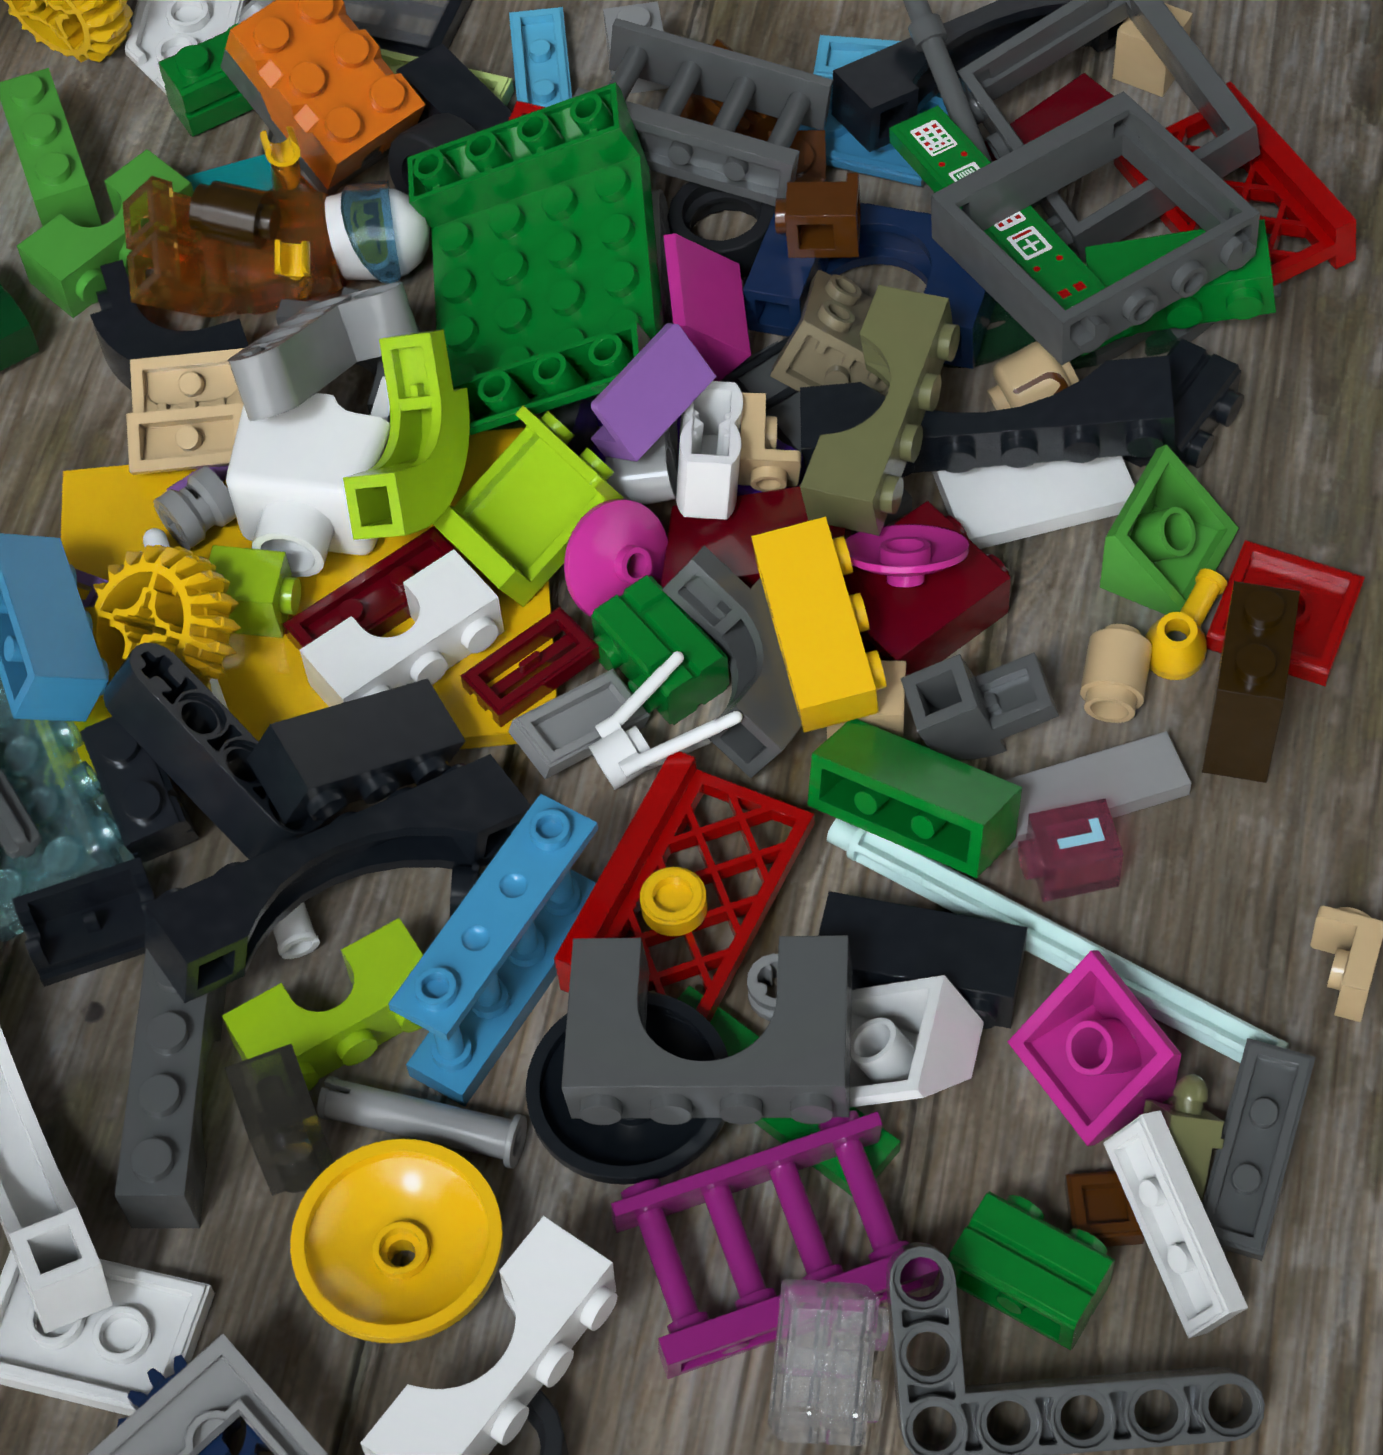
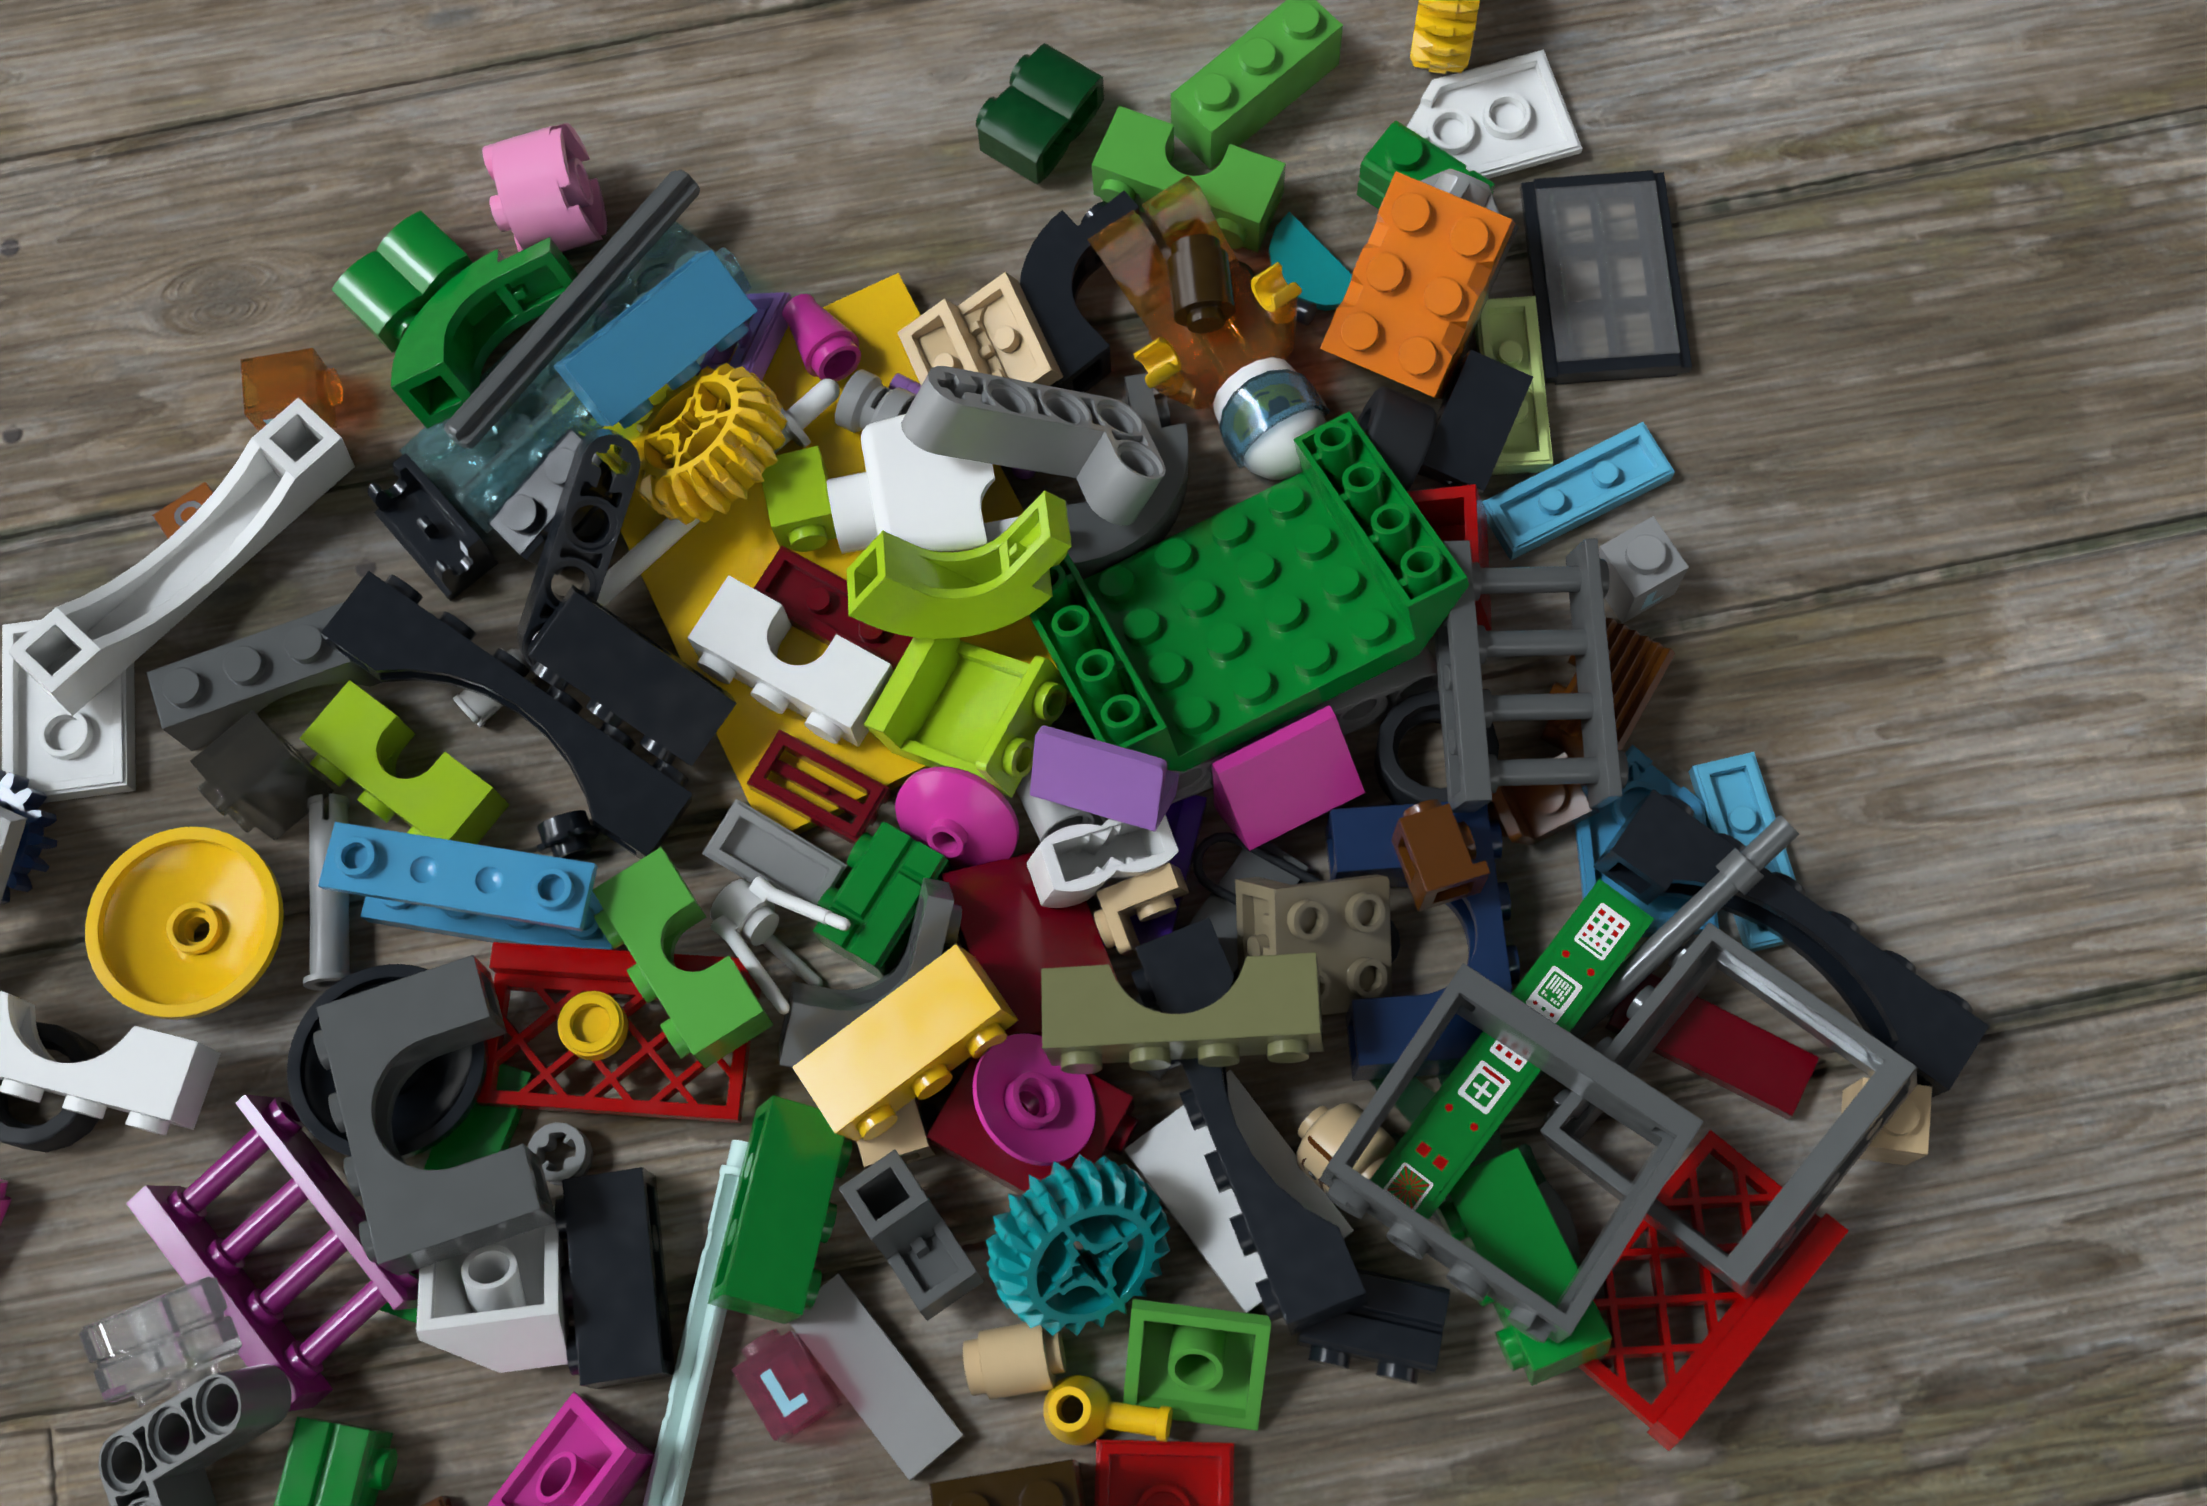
camera: 70 degrees right, 15 degrees up
none -> bright green arch [592,847,774,1068]
none -> dark pink cone [782,294,861,382]
none -> teal gear [986,1155,1170,1336]

